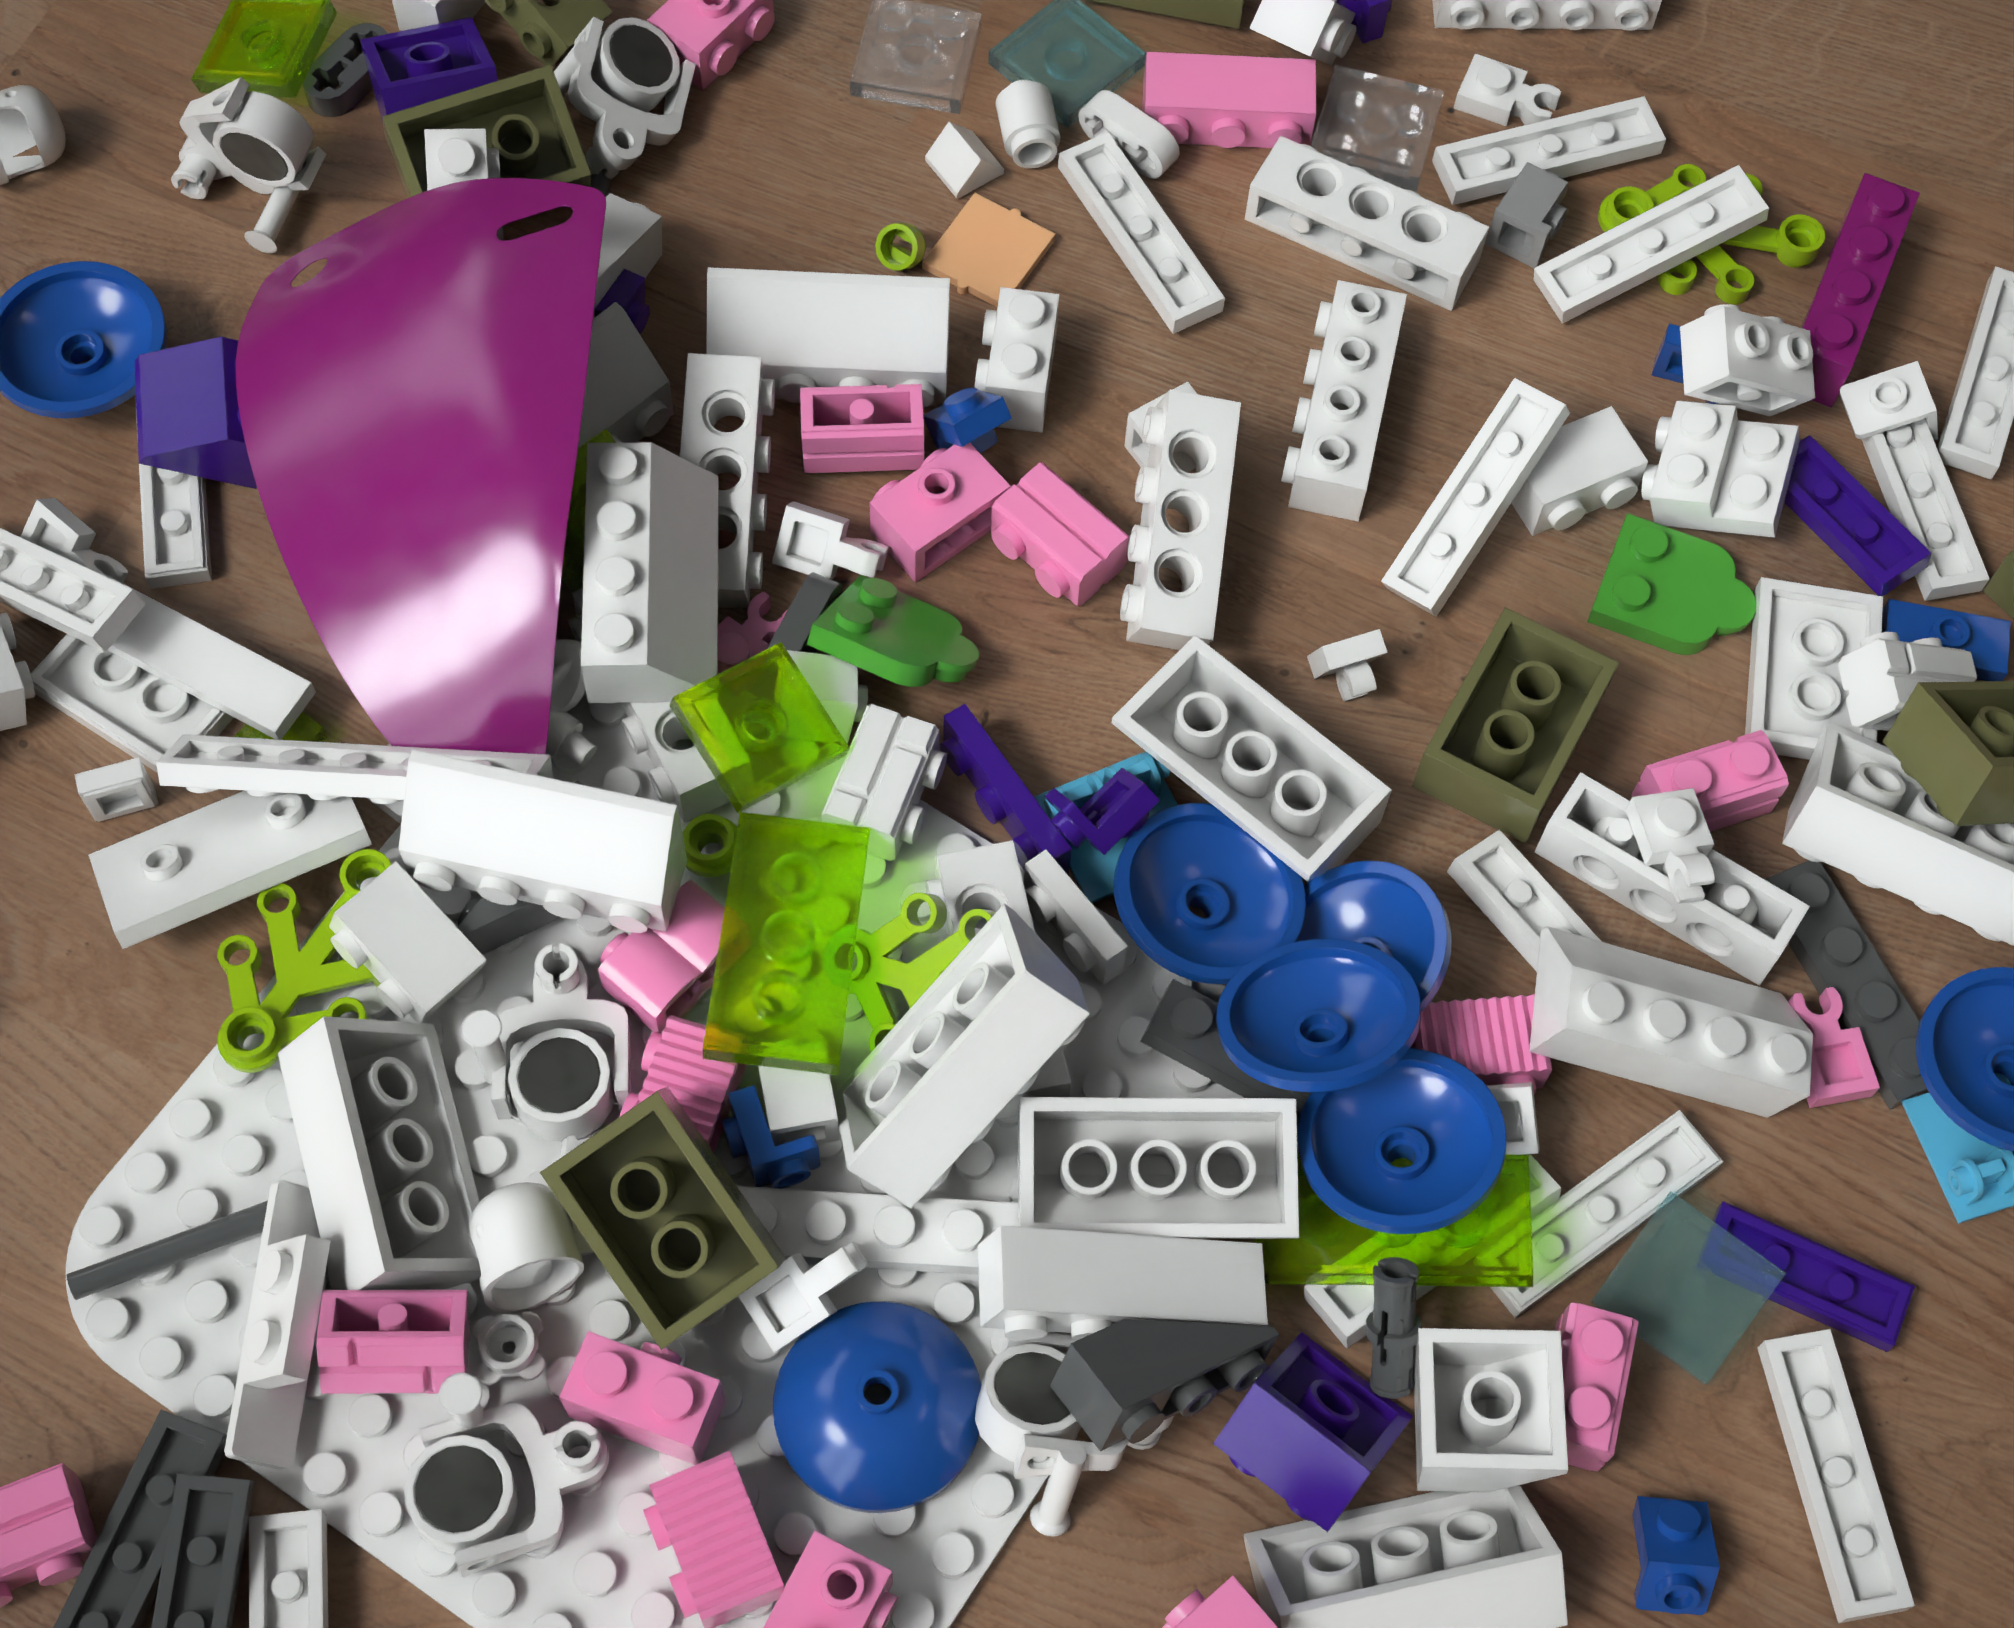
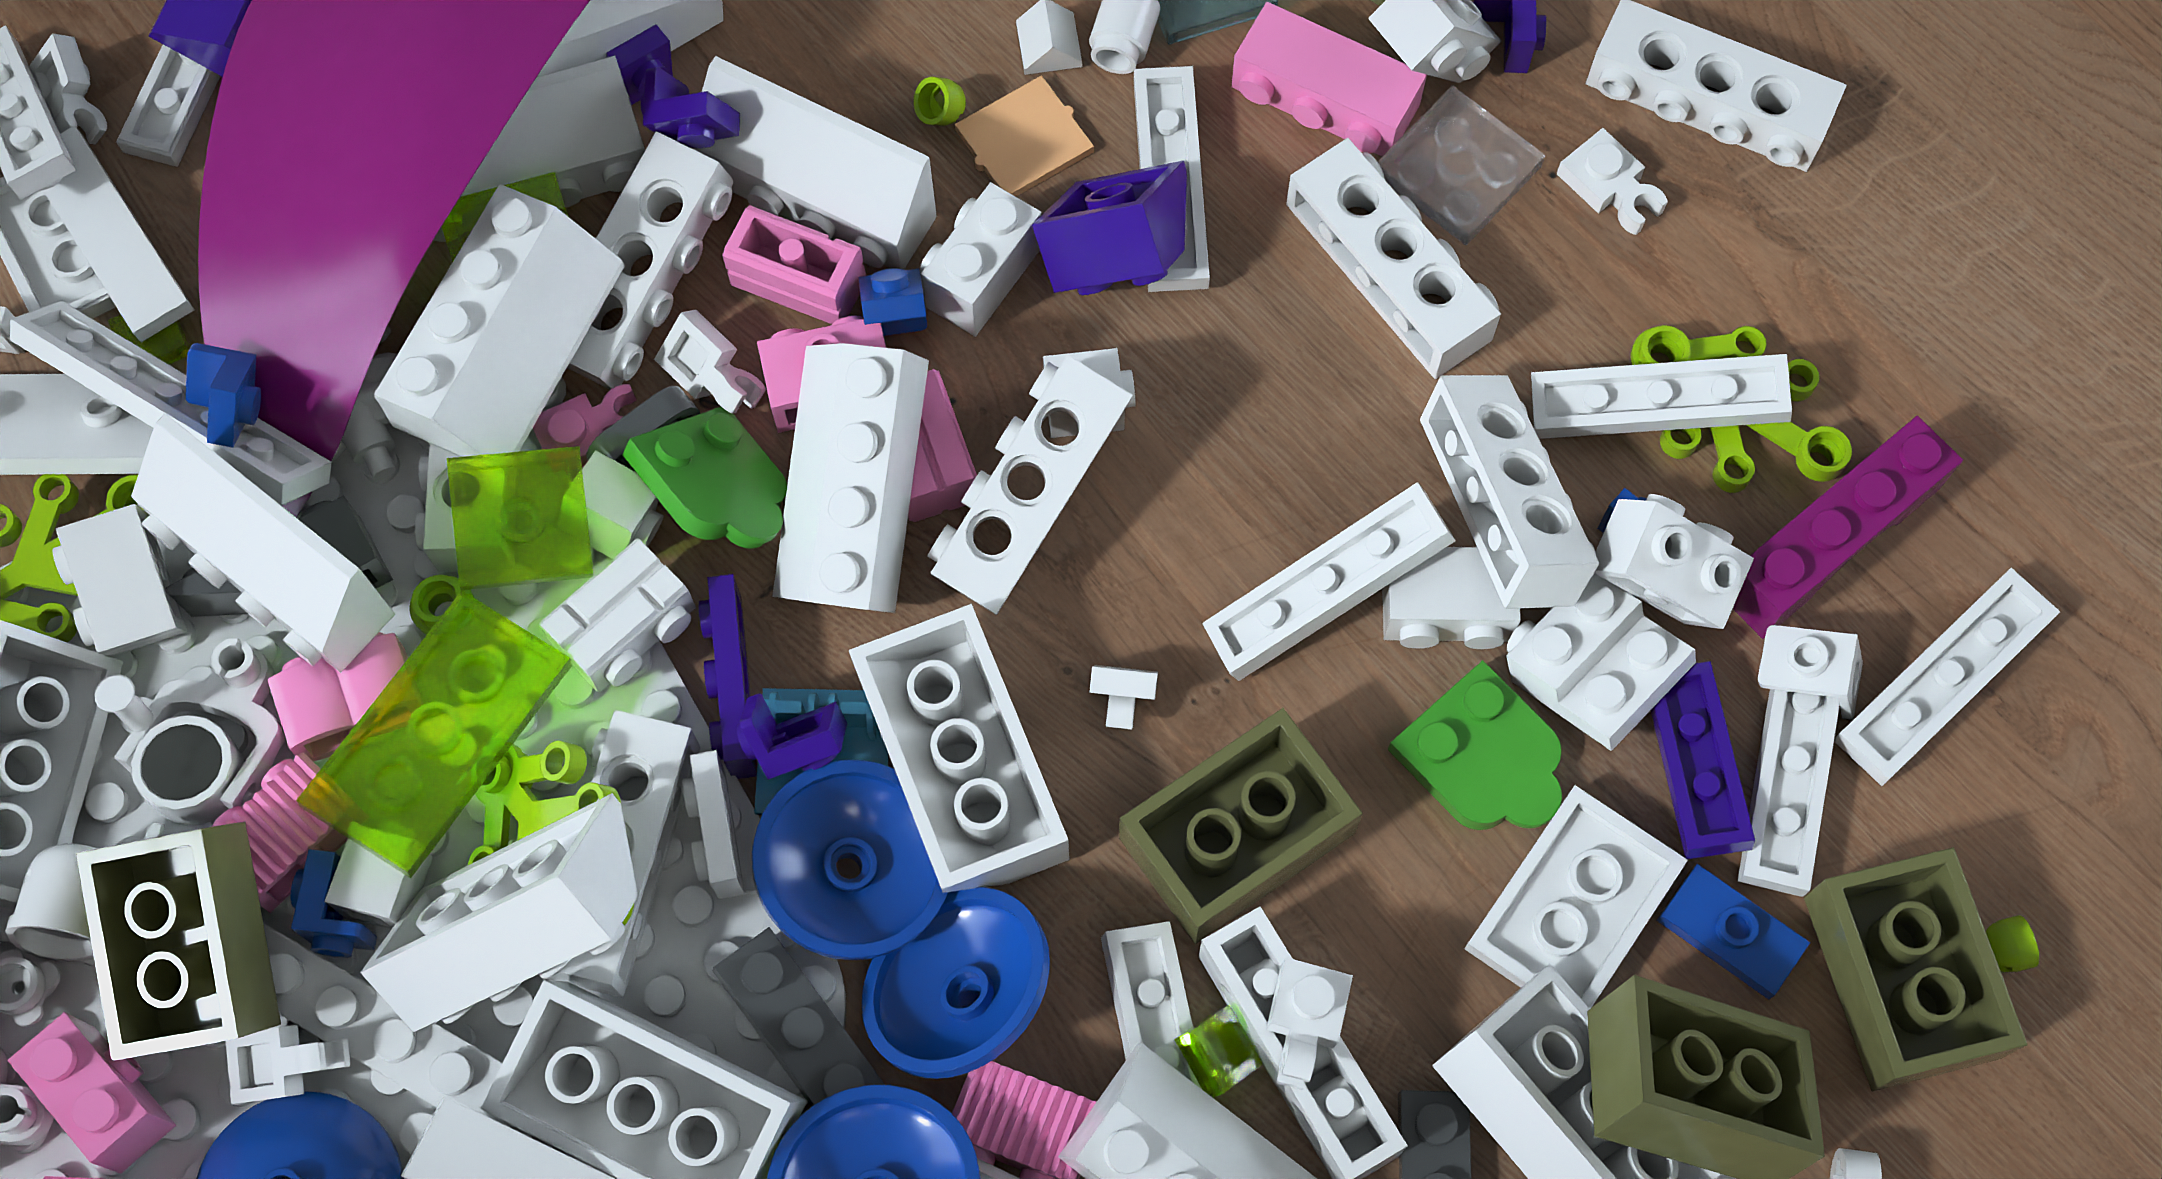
camera: 30 degrees right, 5 degrees up
white beam [1078,90,1180,179] -> none
blue dish [1216,939,1421,1093] -> none
white brick [1281,280,1407,522] -> none
white plate [1432,96,1666,205] -> none
light grey brick [1486,162,1568,268] -> none
bright pink brick [1631,730,1789,832] -> none
white brick [1838,632,1977,731] -> none
none -> blue bracket [186,343,261,448]
none -> dark purple bracket [641,67,740,148]
none -> white slope [772,343,929,613]
none -> dark purple slope [1032,160,1187,295]
none -> clear neon green tile [1174,1005,1263,1098]
none -> white brick [1420,375,1599,609]

